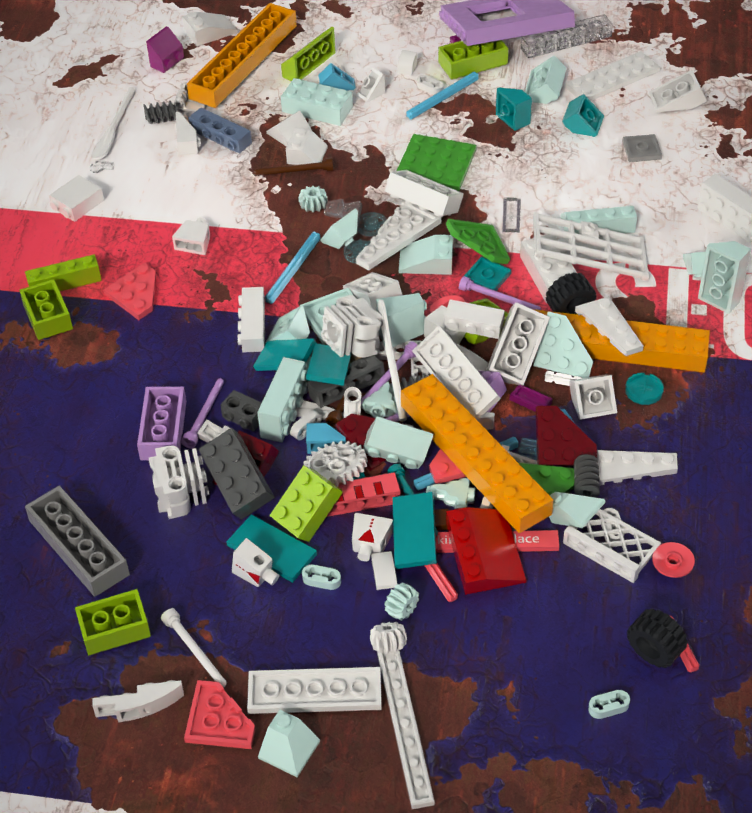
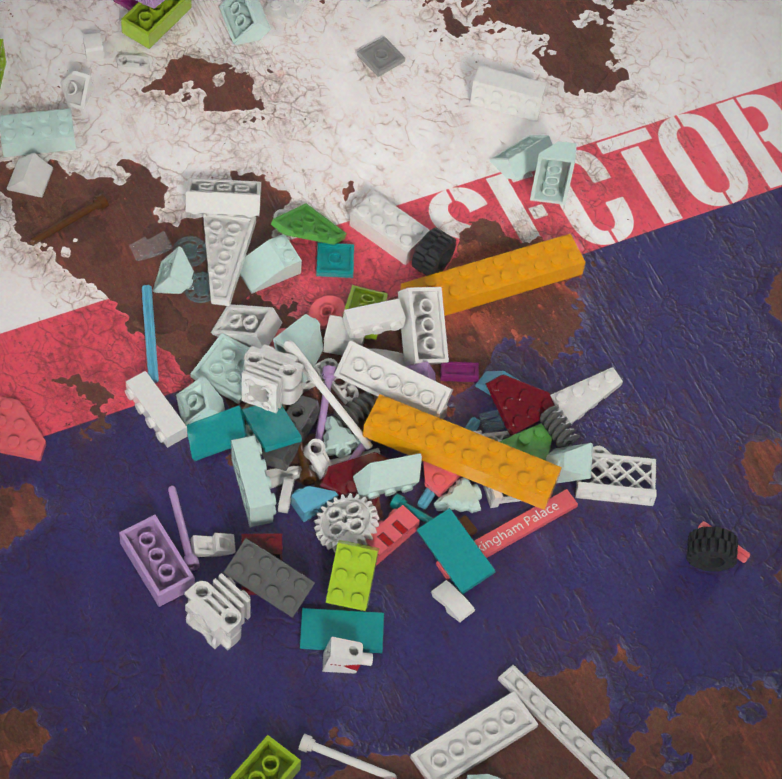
camera: 40 degrees left, 10 degrees up
light grey brick [25,485,130,597] -> none
white torso [172,217,210,255] -> none
dark grey brick [221,390,262,432] -> none
white slope [286,128,328,165] -> none
light aqua gear [298,186,328,212] -> none
light aqua beam [302,565,341,590] -> none
medium azure slope [318,63,356,91] -> none
white torso [352,513,393,561] -> none
white gear [370,622,407,653] -> none
light aqua gear [384,582,419,621] -> none
bright green plate [397,134,476,191] -> none
medium azure axle [406,72,479,120] -> none
coral axle [424,563,458,602] -> none
red slope [446,507,526,595] -> none
lavender piece [459,276,541,310] -> none
teal slope [496,87,532,131] -> none
clear slope [502,197,521,233] -> none
white door [533,212,649,281] -> none
light aqua plate [533,311,593,378] -> none
white axle [545,371,582,386] -> none
light aqua slope [560,206,637,236] -> none
teal slope [562,94,604,137] -> none
white slope [569,374,617,419] -> none
white wing [575,296,643,356] -> none
light aqua beam [588,690,630,719] -> none
teal tile [625,373,664,405] -> none
coral dish [652,542,695,578] -> none

